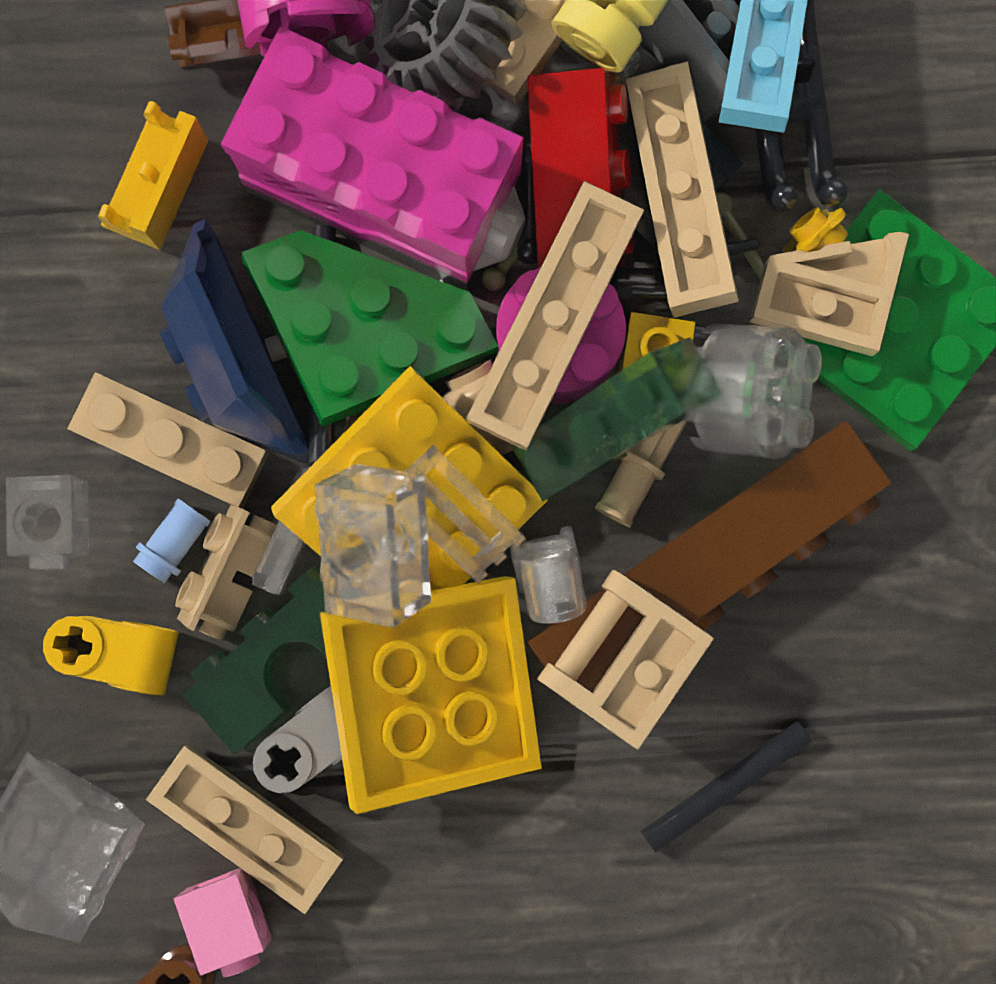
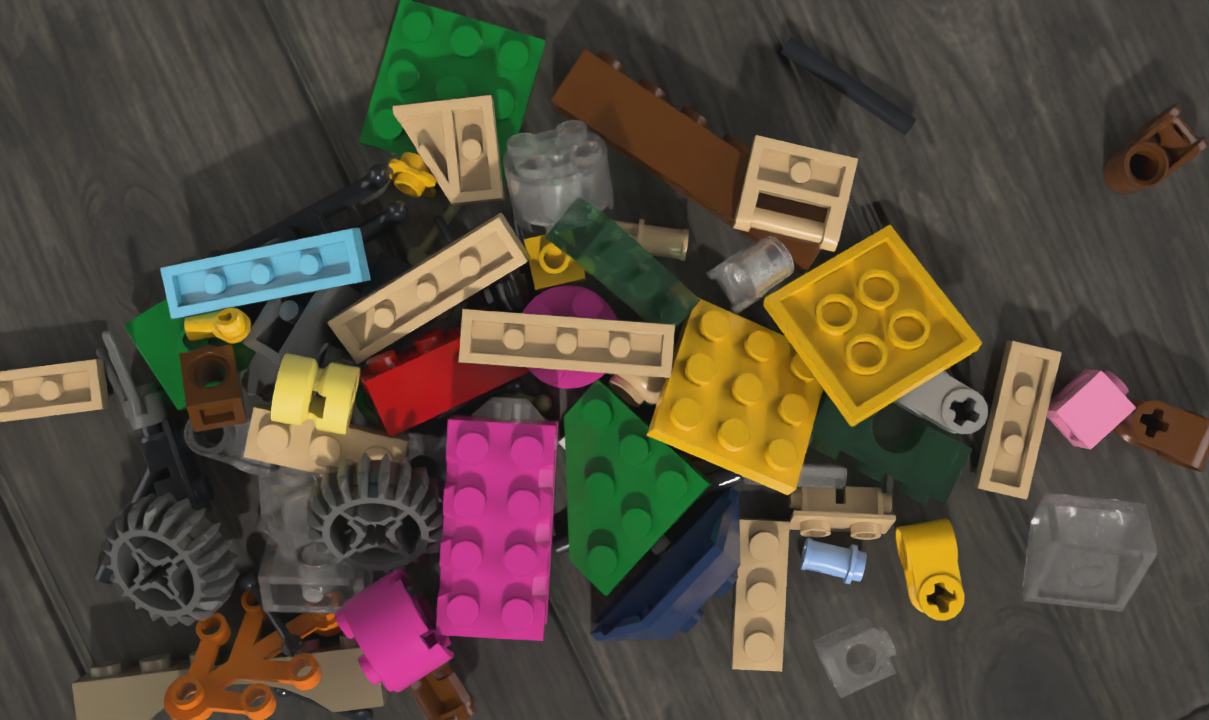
camera: 110 degrees left, 5 degrees up
yellow hinge [98,101,209,250] -> none
clear brick [315,464,431,628] -> none
clear tile [385,445,526,583] -> none

